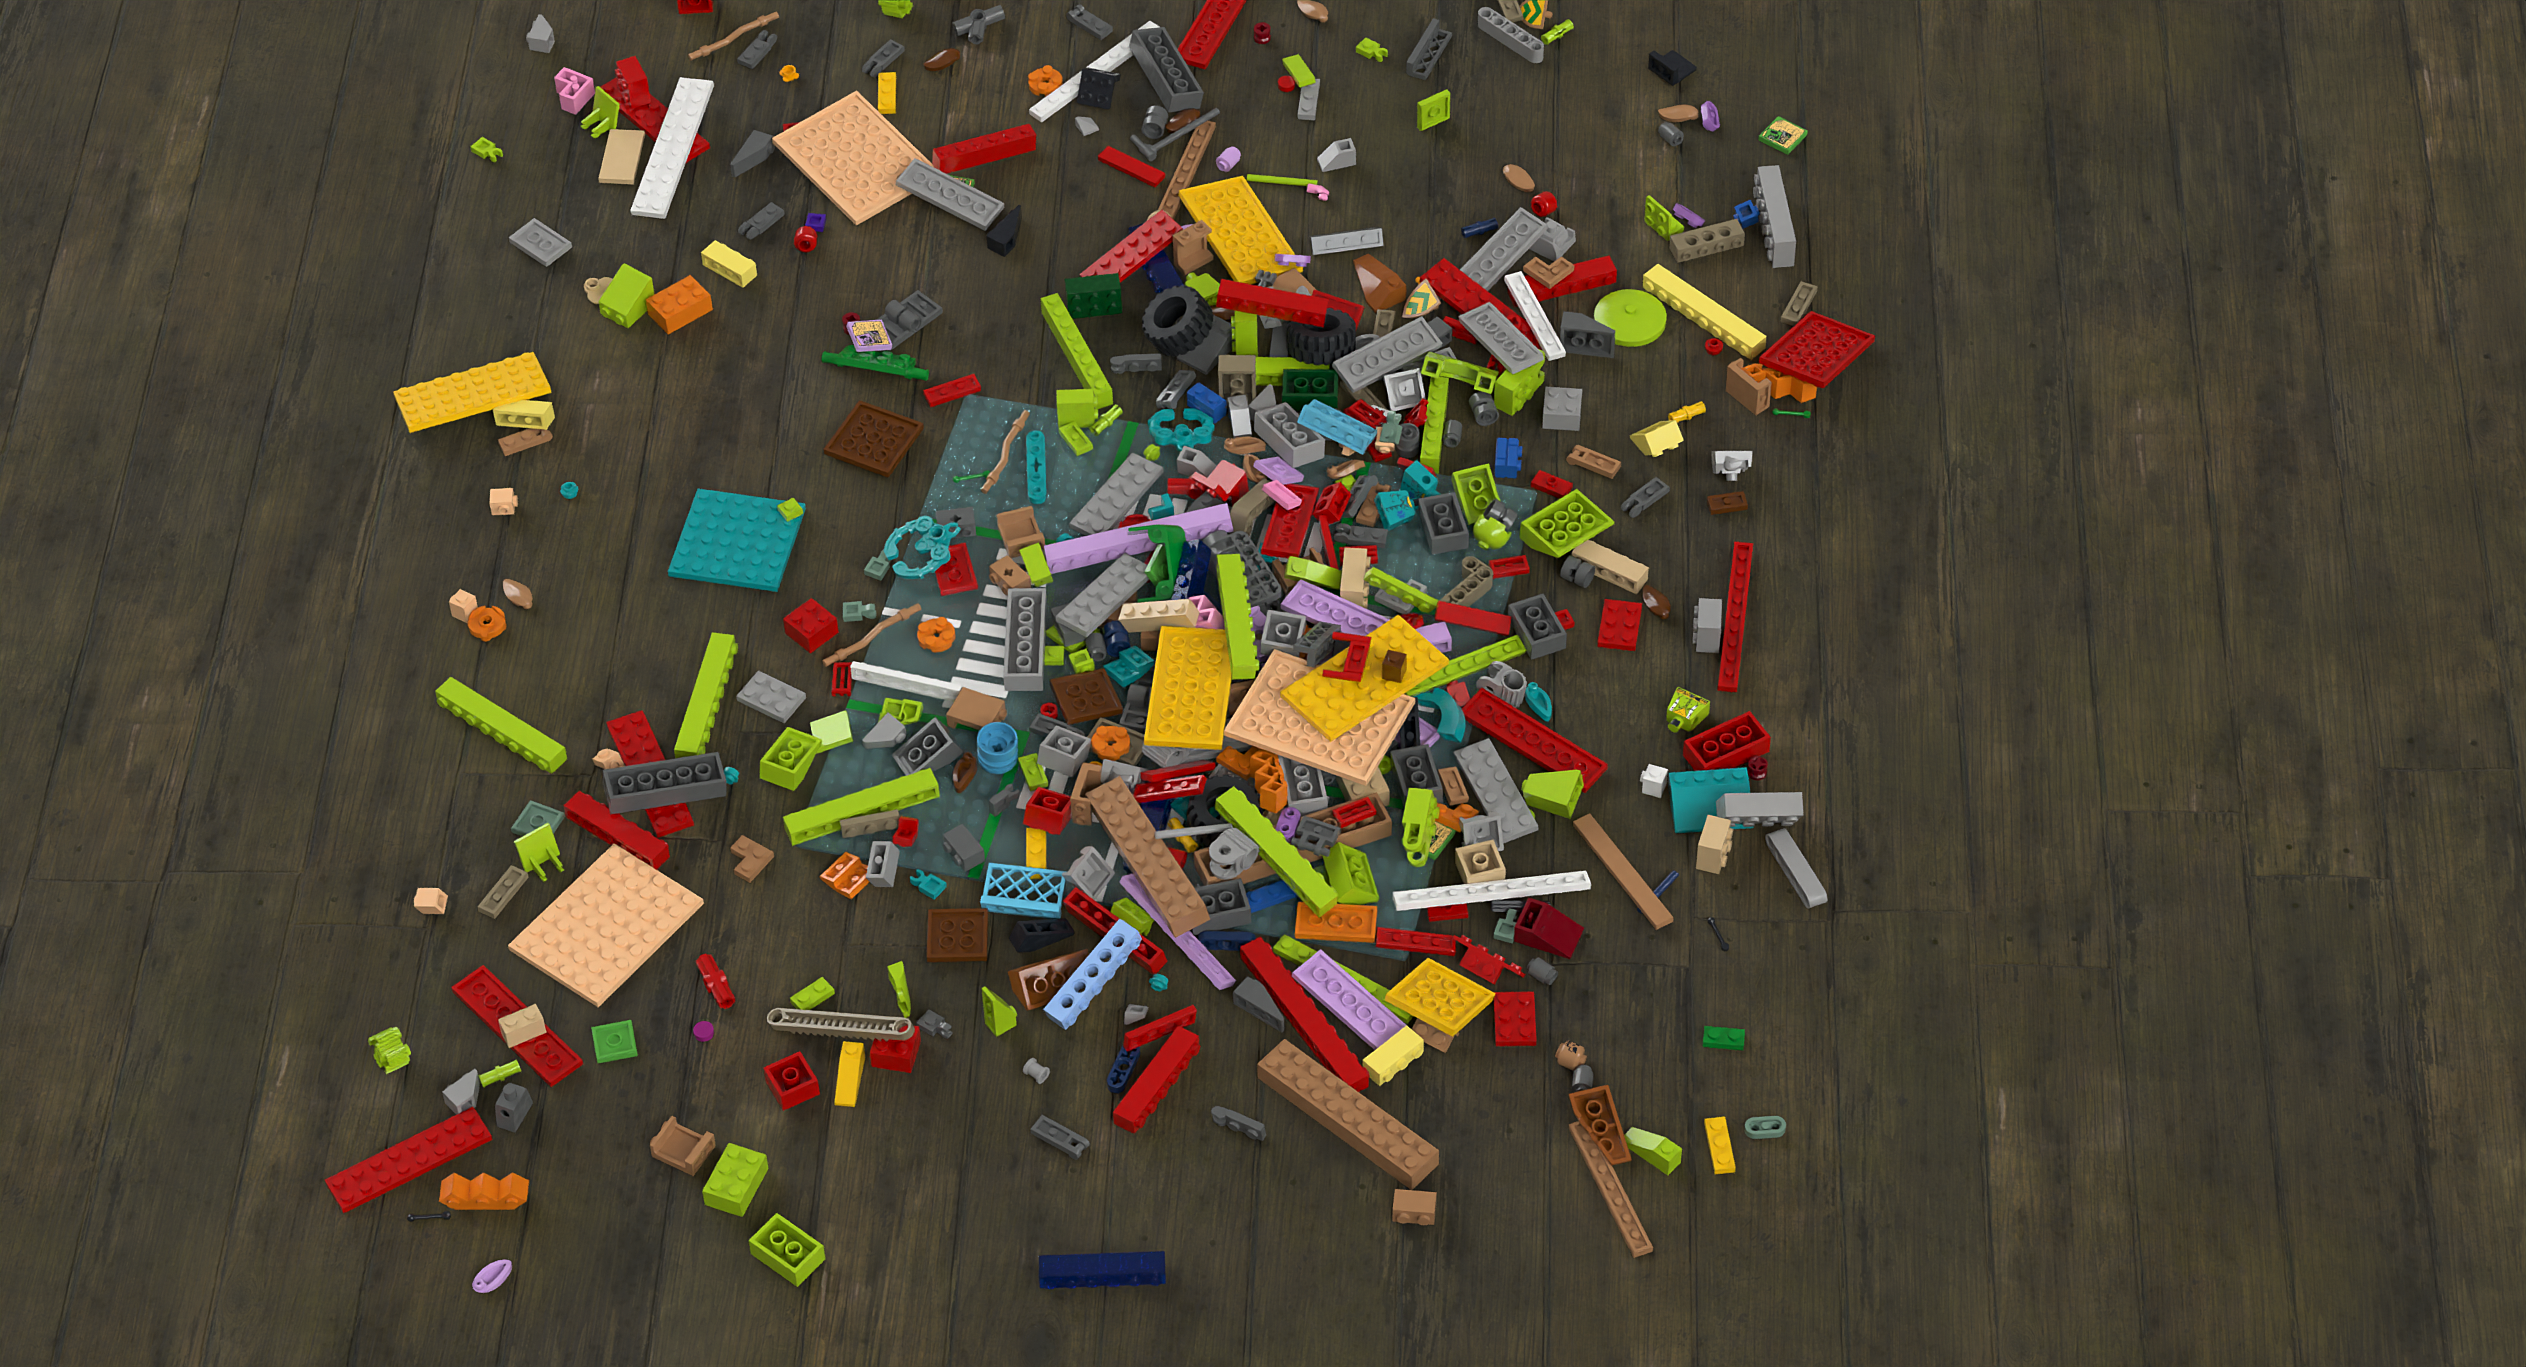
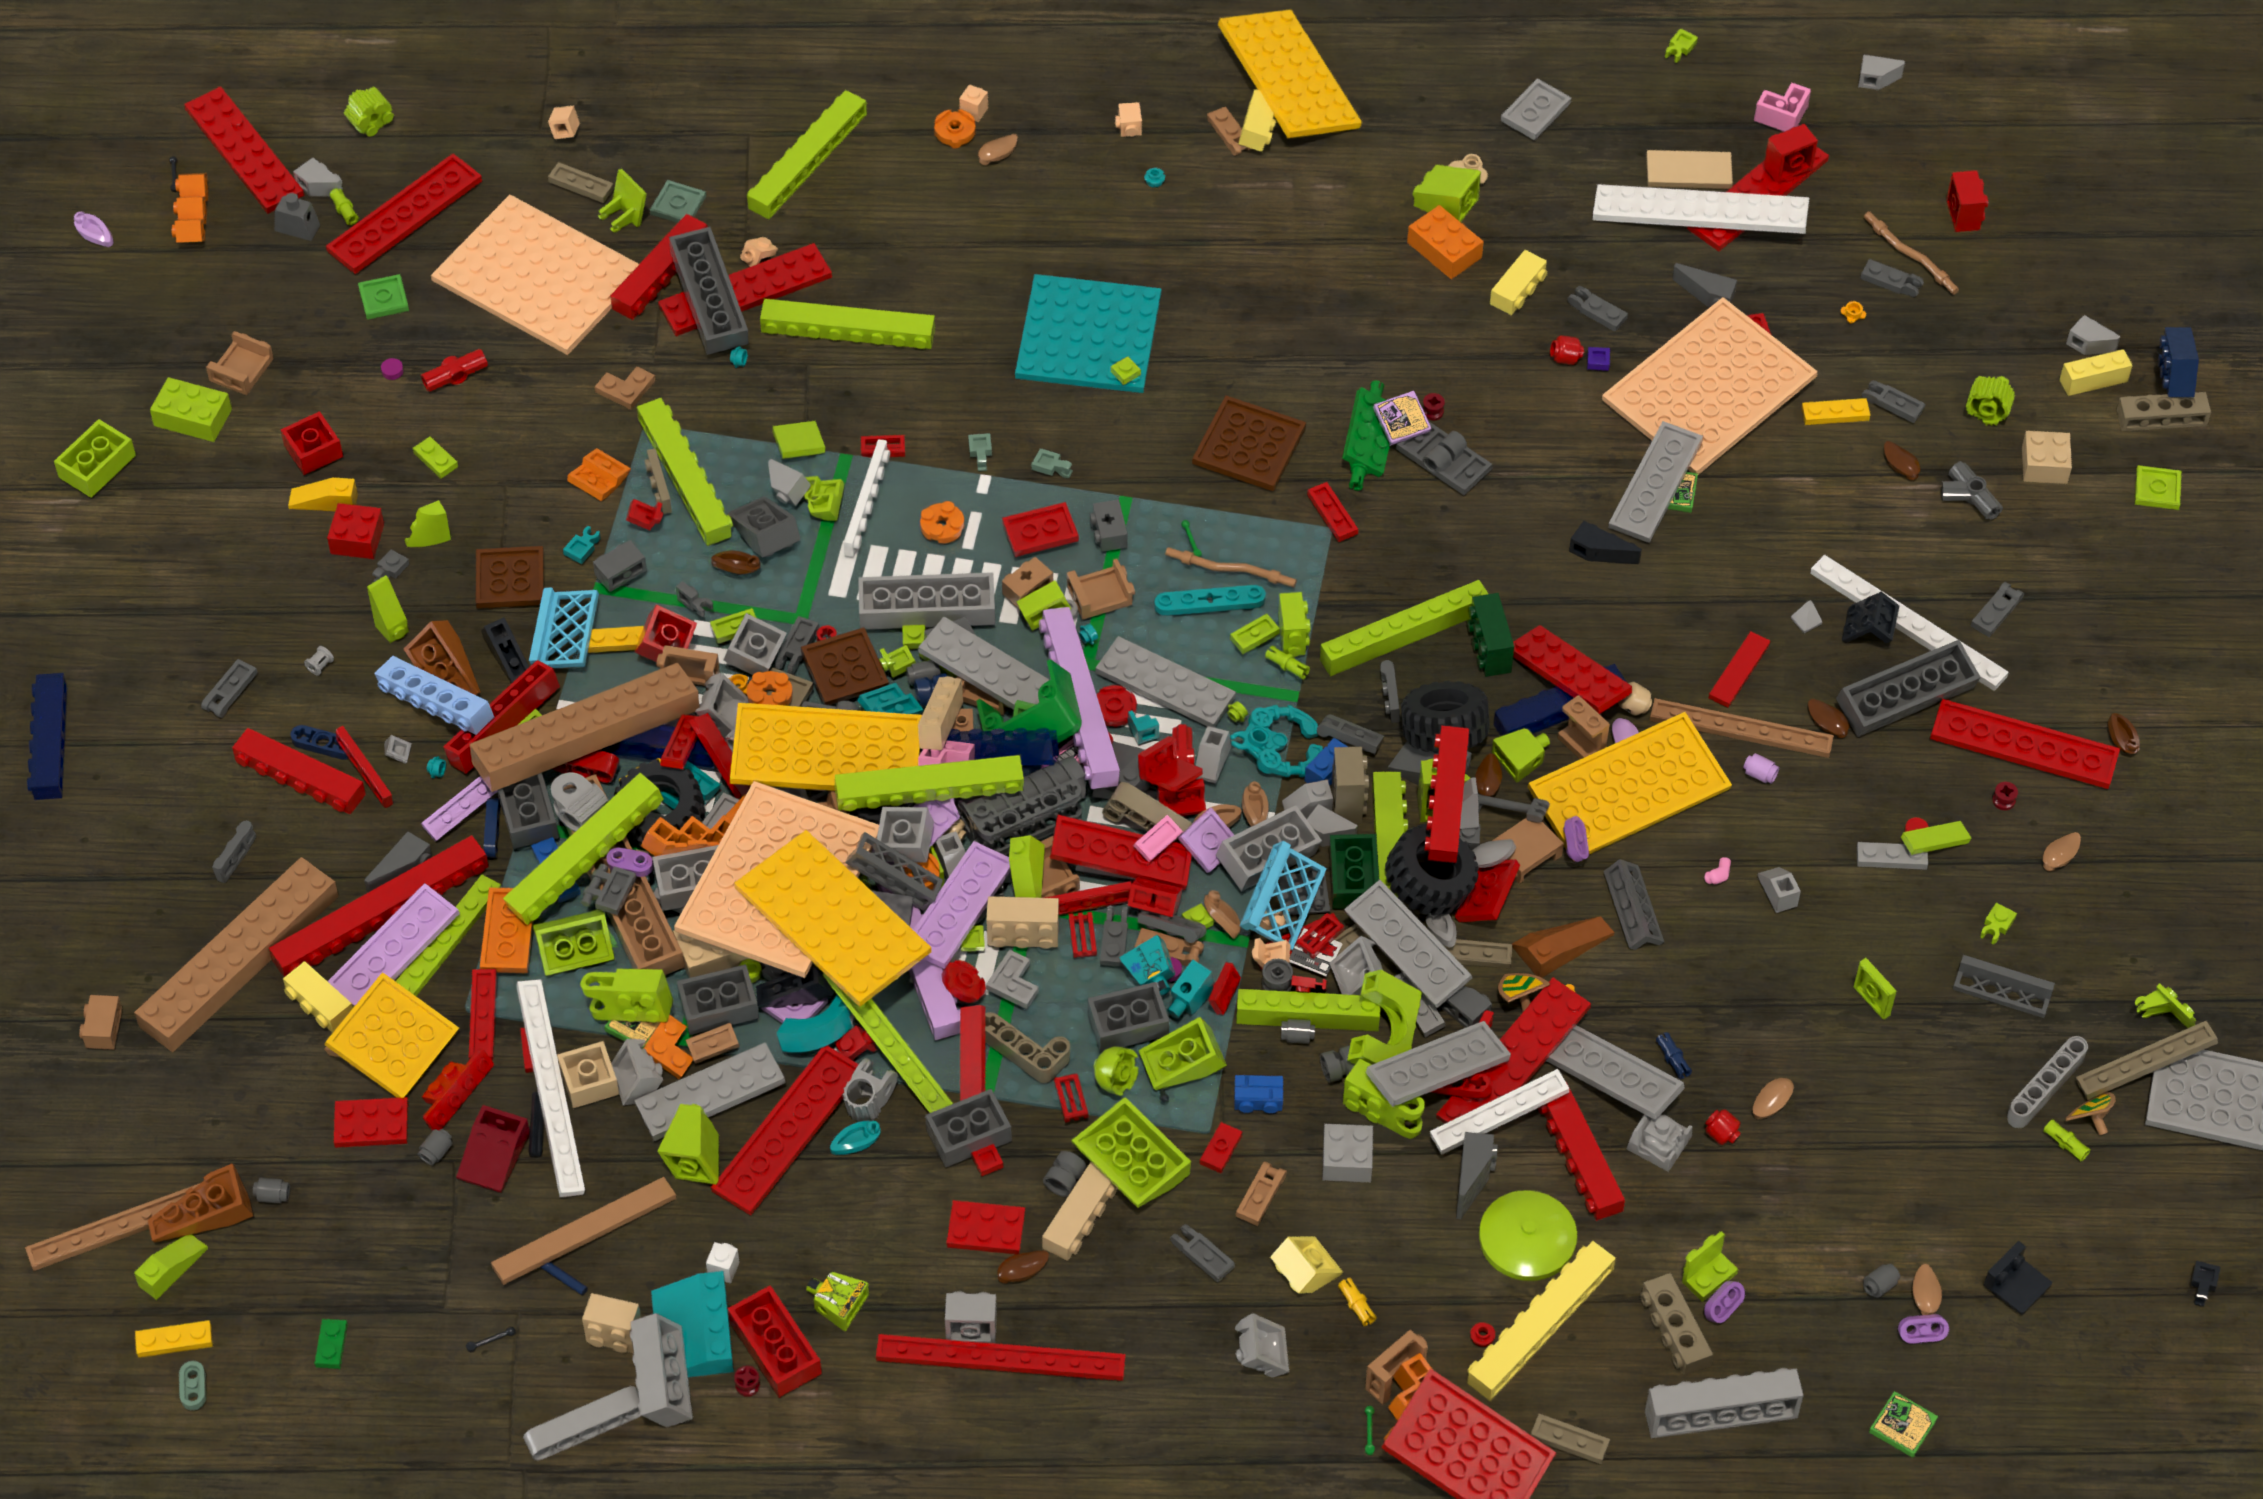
camera: 85 degrees right, 5 degrees up
tan brick [498,1004,546,1048] -> none
lime plate [581,86,619,138] -> none
light grey plate [736,671,806,723] -> none
lime slope [760,727,822,791] -> none
dark tan gear [767,1008,915,1041] -> none
red brick [783,598,839,653] -> none
medium nougat bar [822,603,921,667] -> none
light grey brick [866,841,900,887] -> none
teal piece [884,516,961,579] -> none
red brick [932,124,1036,174] -> none
medium nougat panel [946,687,1007,730] -> none
dark azure wheel [977,722,1018,774] -> none
orange plate [1028,65,1063,97] -> none
light grey brick [1062,846,1115,900] -> none
dark grey bar [1130,108,1220,161] -> none
dark grey wheel [1141,106,1168,139] -> none
light grey bar [1155,823,1233,839] -> none
lime bar [1247,174,1318,186] -> none
red plate [1322,632,1372,682] -> none
red tile [1332,797,1377,828] -> none
lime plate [1363,567,1439,613] -> none
sand green plate [1379,410,1402,445] -> none
reddish brown brick [1382,650,1407,683] -> none
dark grey wheel [1483,498,1518,531] -> none
sand green plate [1494,908,1517,943] -> none
medium nougat plate [1523,257,1574,289] -> none
medium nougat head [1555,1041,1587,1071] -> none
reddish brown plate [1707,491,1748,515] -> none
blue brick [1733,200,1760,229] -> none

